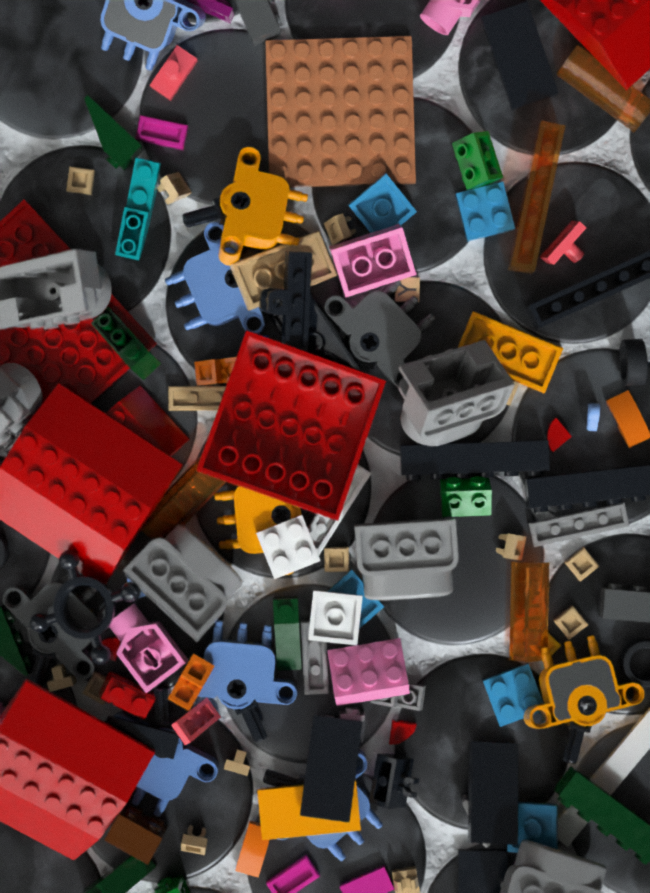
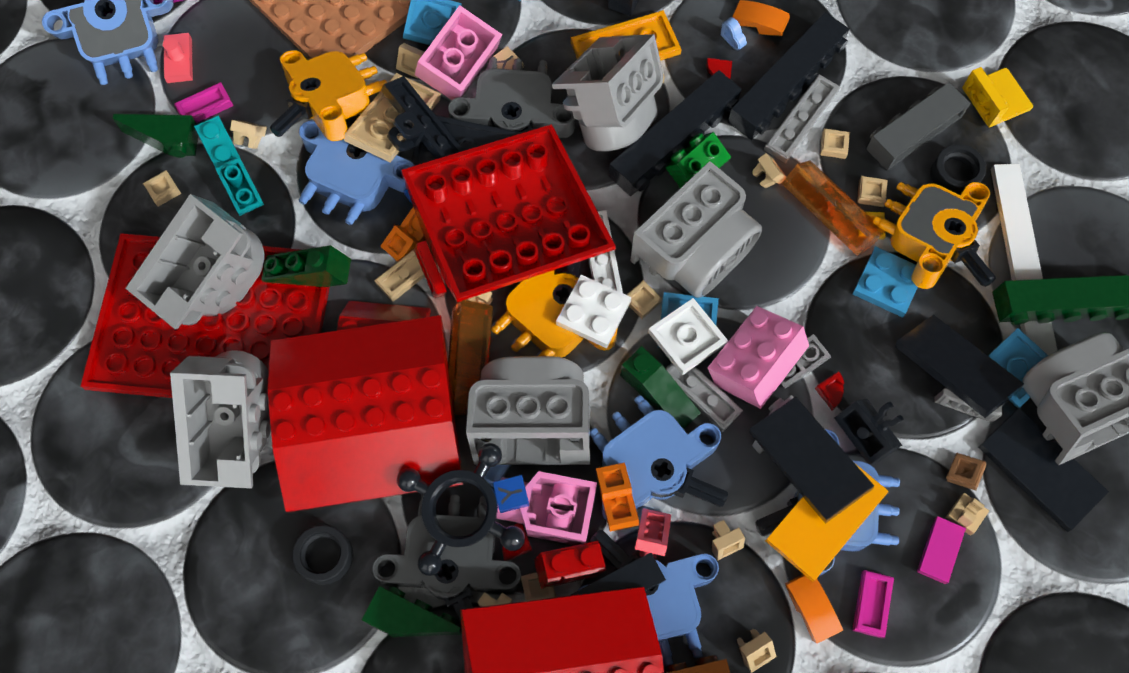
camera: 50 degrees left, 20 degrees down
none -> red tile [414,240,447,299]
none -> blue tile [493,475,530,513]
none -> medium nougat tile [946,453,986,491]

